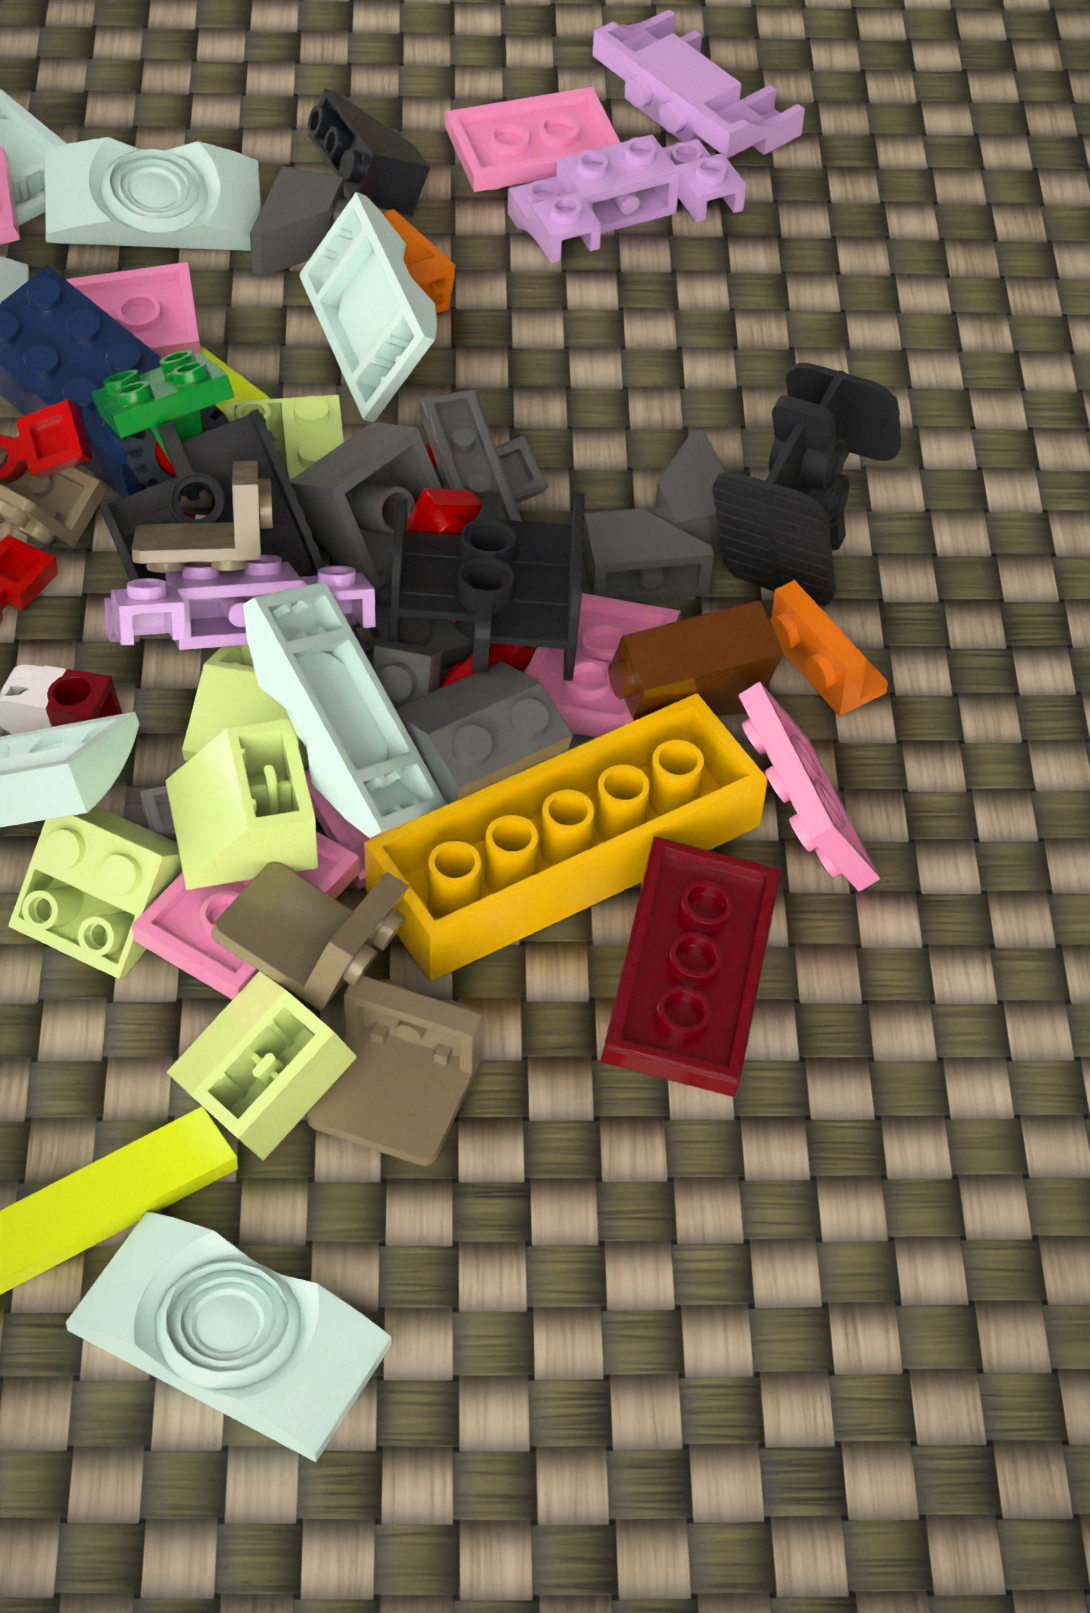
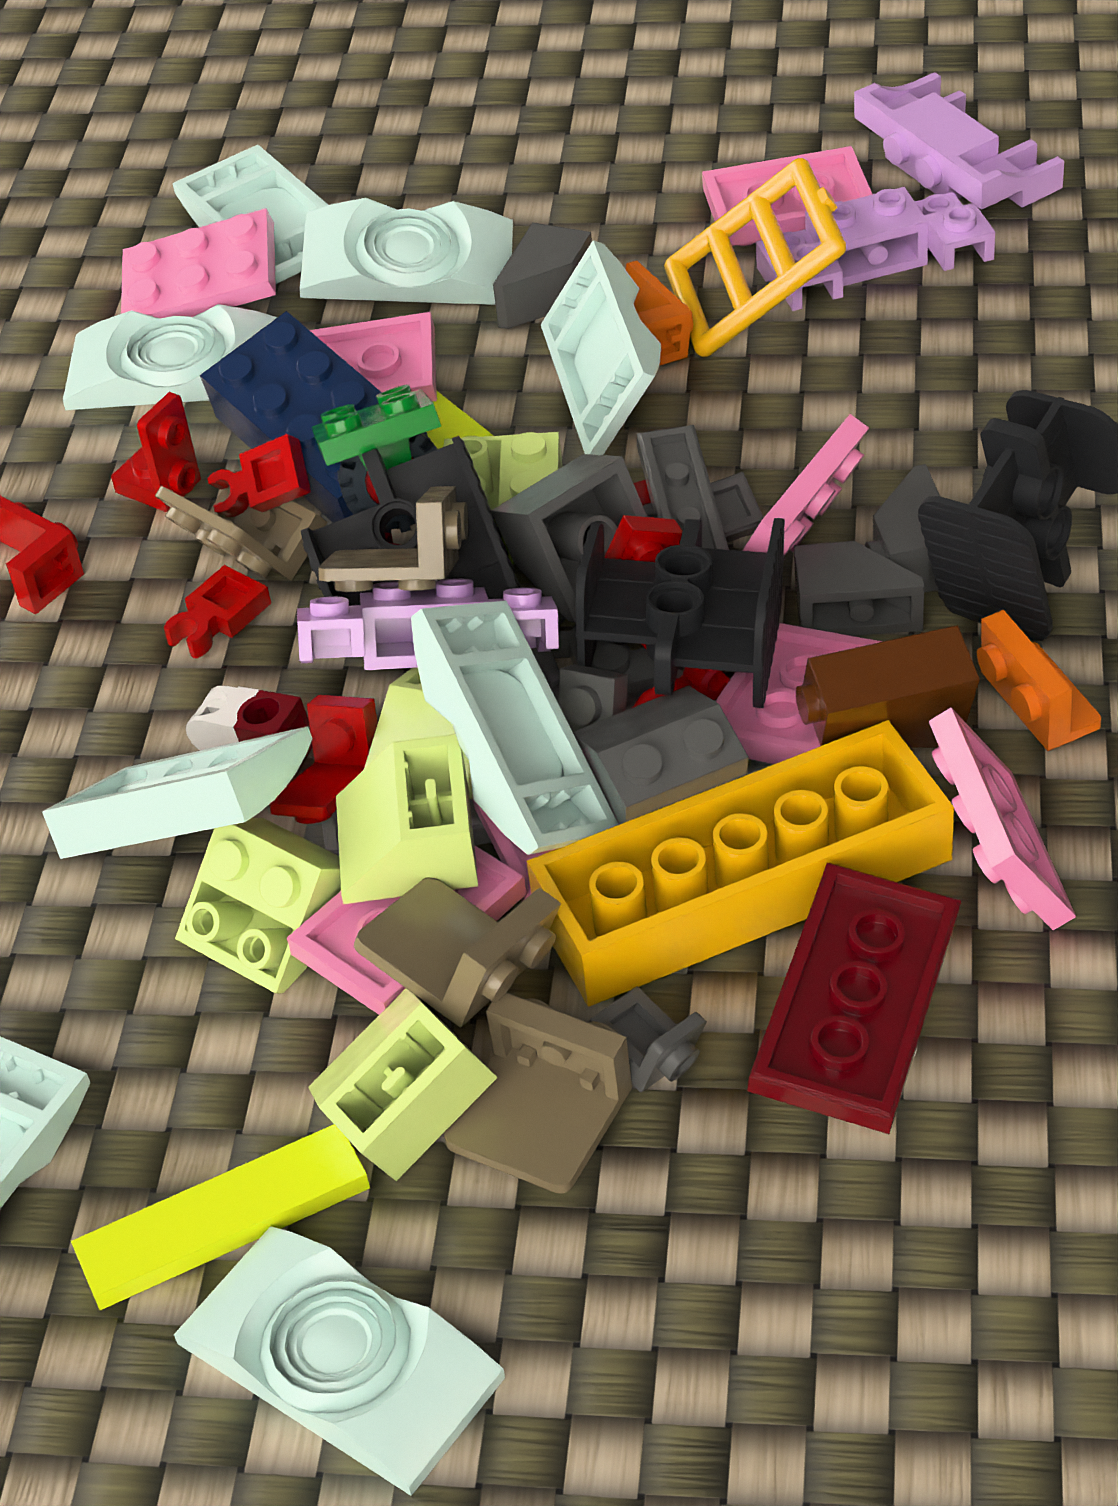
camera: 15 degrees right, 5 degrees down
black slope [308,88,430,215] -> none
none -> red bracket [269,695,378,824]
none -> dark grey bracket [589,987,707,1093]
none -> yellow bar [664,158,846,357]
none -> bright pink plate [743,414,869,560]

